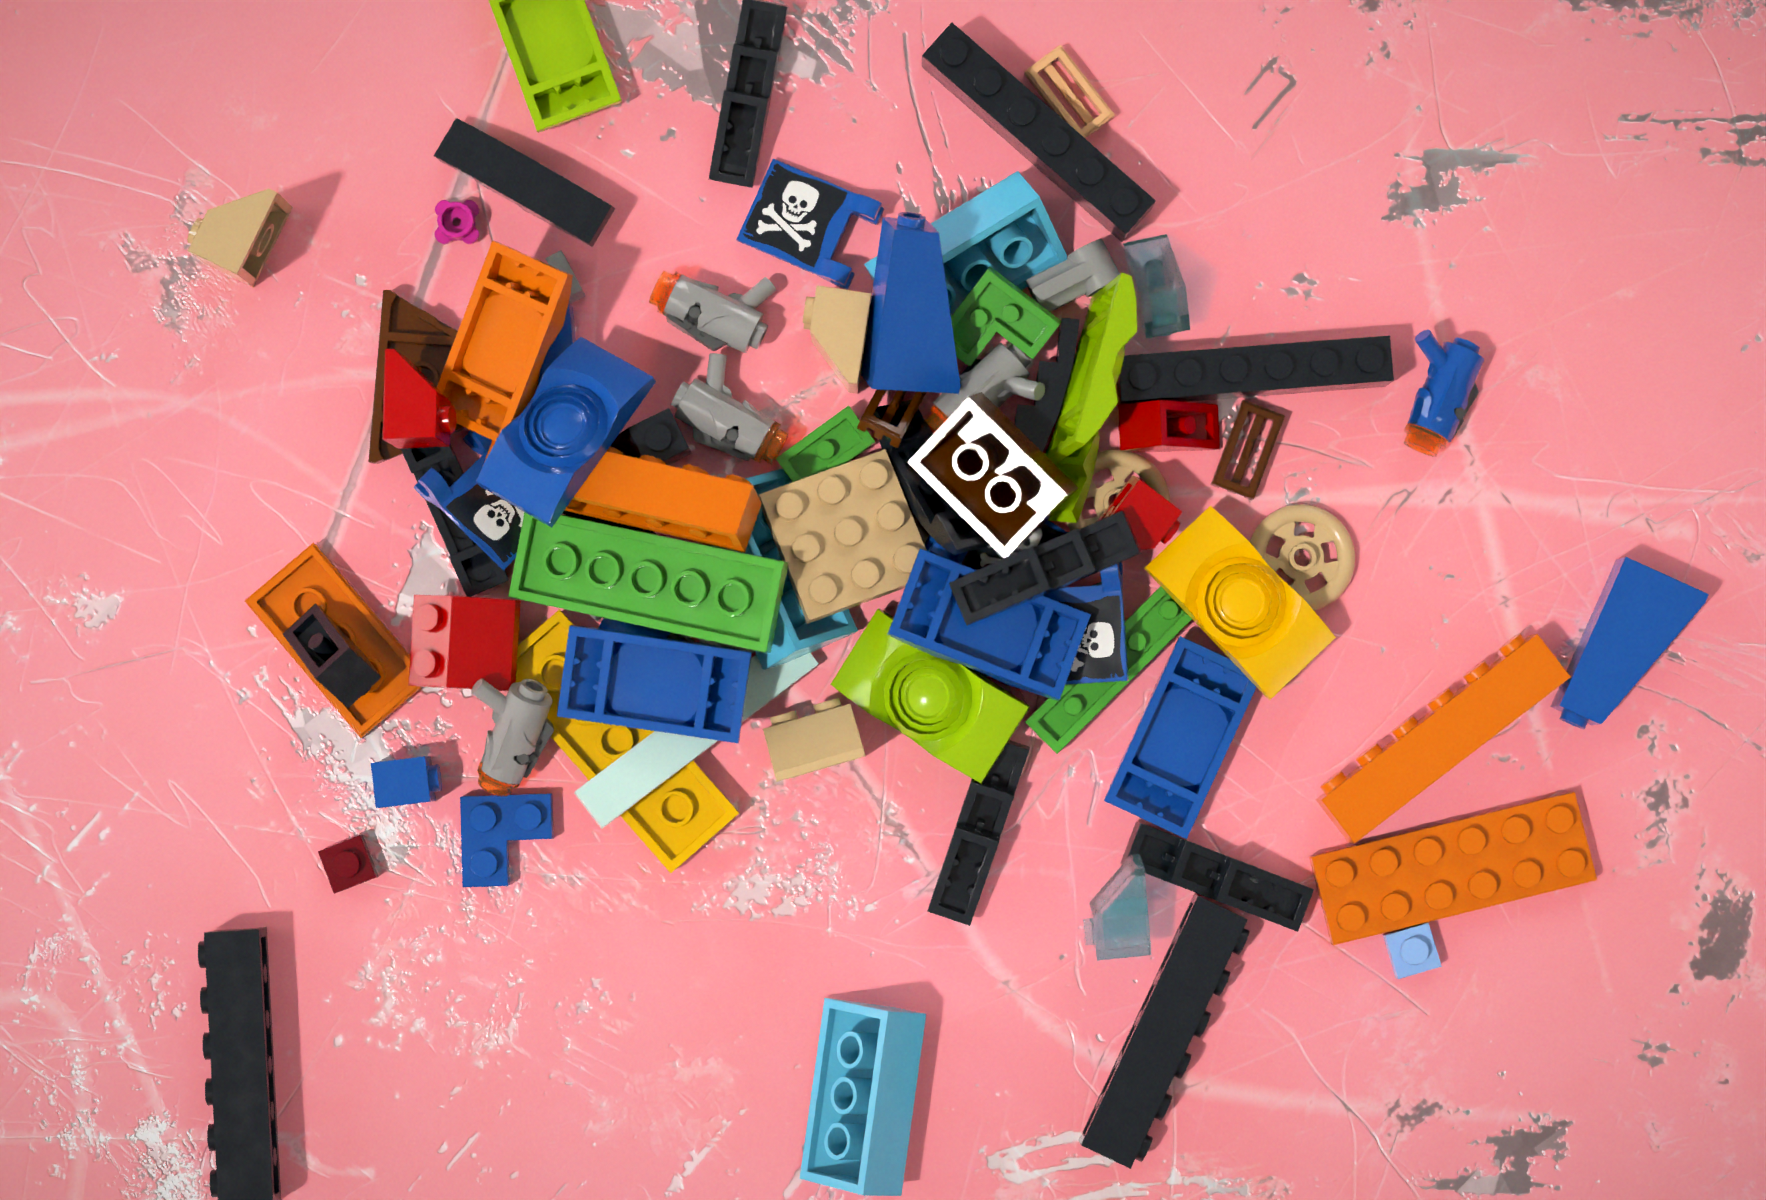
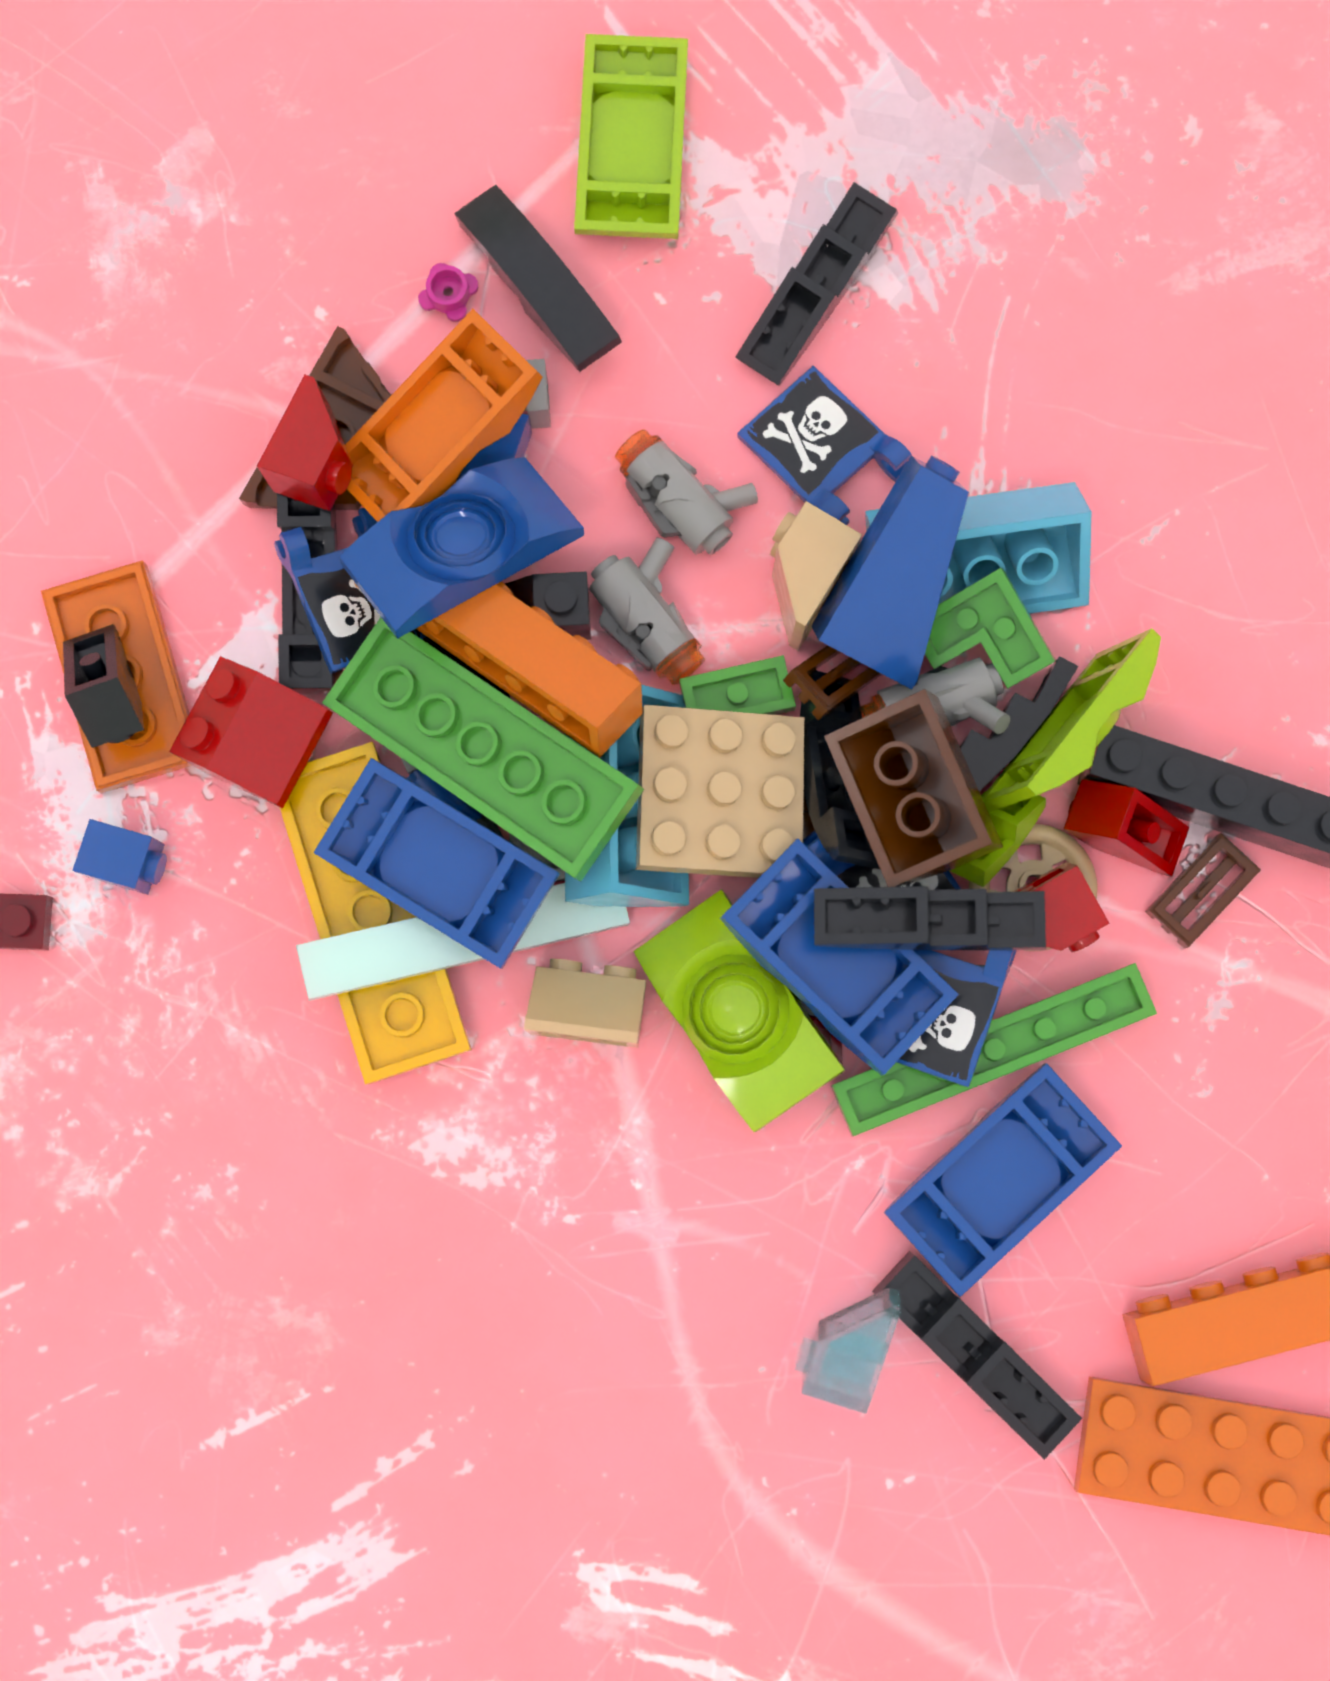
camera: 25 degrees right, 5 degrees down
tan slope [187,188,293,288] -> none
blue plate [460,793,554,887] -> none
light grey piece [471,678,554,796] -> none
medium azure slope [799,998,926,1196] -> none
black brick [921,22,1156,242] -> none
black slope [927,740,1030,926] -> none
light nougat tile [1024,45,1115,139] -> none
light grey piece [1025,238,1120,312] -> none
black brick [1078,894,1250,1169] -> none
clear light blue slope [1123,234,1190,339] -> none
yellow slope [1144,506,1336,700] -> none
tan plate [1250,504,1355,611] -> none
light blue plate [1383,922,1442,979] -> none

